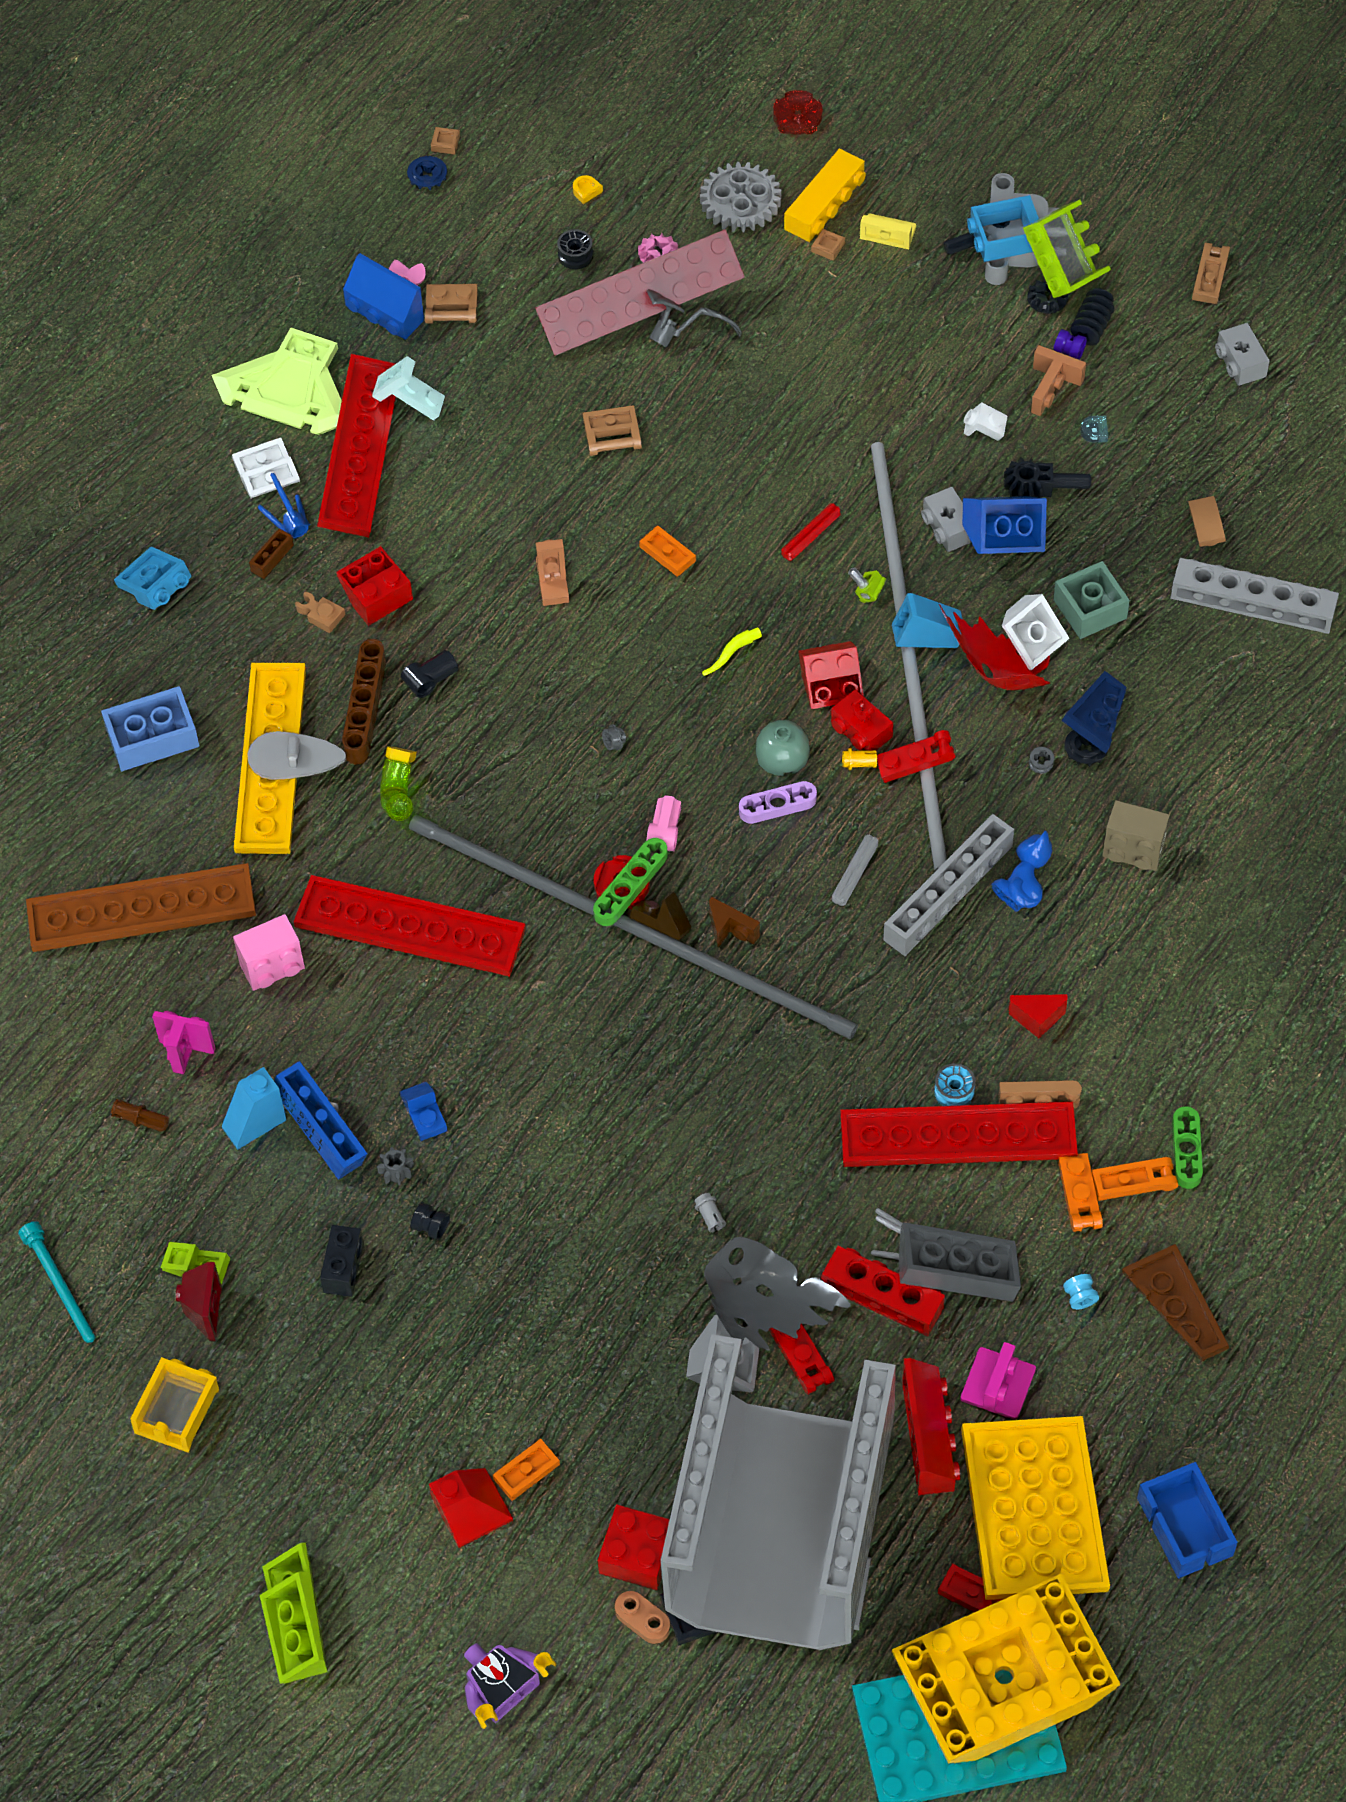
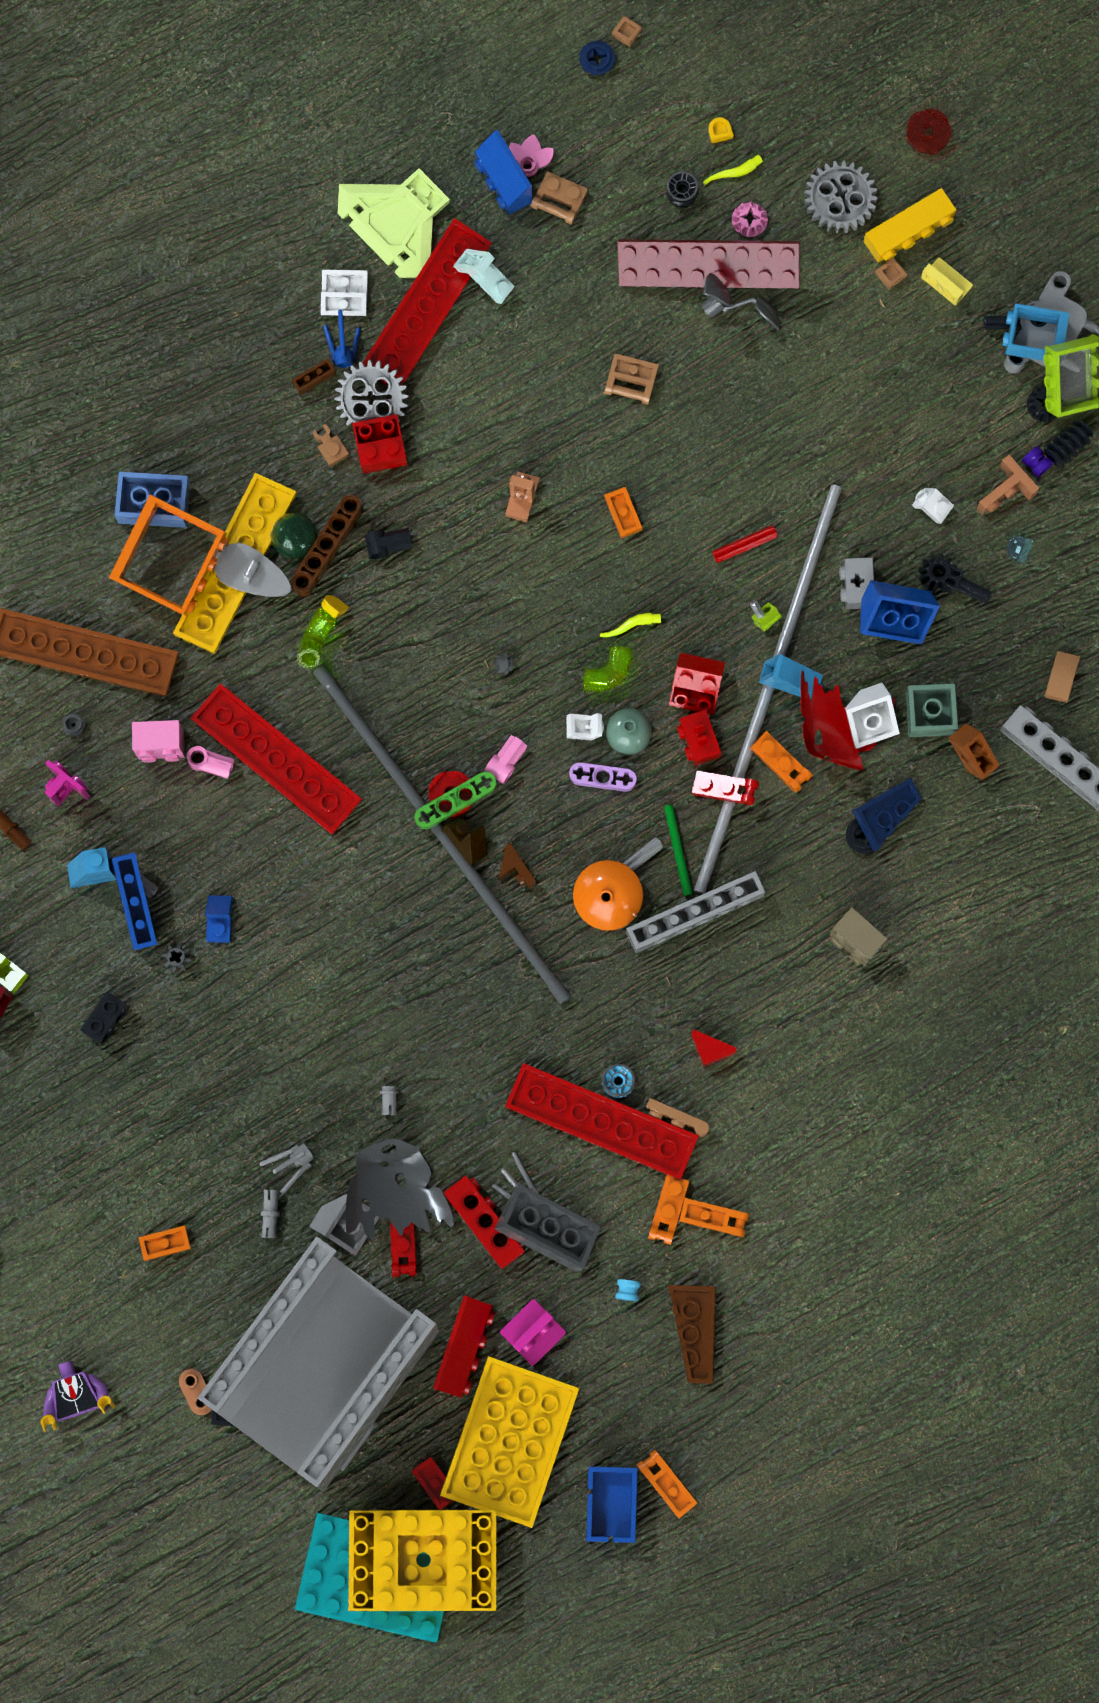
camera: 25 degrees right, 20 degrees up
dark azure plate [114,547,192,610] -> none
black wheel [410,1202,450,1241] -> none
red slope [429,1468,513,1548] -> none
red brick [597,1504,670,1590] -> none
yellow pin [842,748,877,770] -> none
blue animal [992,831,1053,912] -> none
dark grey bush [1029,747,1054,774] -> none
bright green beam [1172,1106,1203,1189] -> none
none -> dark grey plate [62,714,85,736]
none -> orange window [109,495,228,616]
none -> bright pink piece [187,746,234,779]
none -> light grey plant [259,1143,314,1200]
none -> light grey pin [261,1190,280,1238]
none -> clear green cylinder [270,513,318,559]
none -> light grey gear [334,360,409,425]
none -> white bracket [566,713,604,741]
none -> orange dish [573,860,643,930]
none -> clear neon green cylinder [582,646,632,692]
none -> orange plate [636,1450,698,1519]
none -> green bar [664,804,693,897]
none -> neon yellow animal [703,155,763,185]
none -> orange plate [749,731,813,793]
none -> dark orange brick [949,724,1000,780]

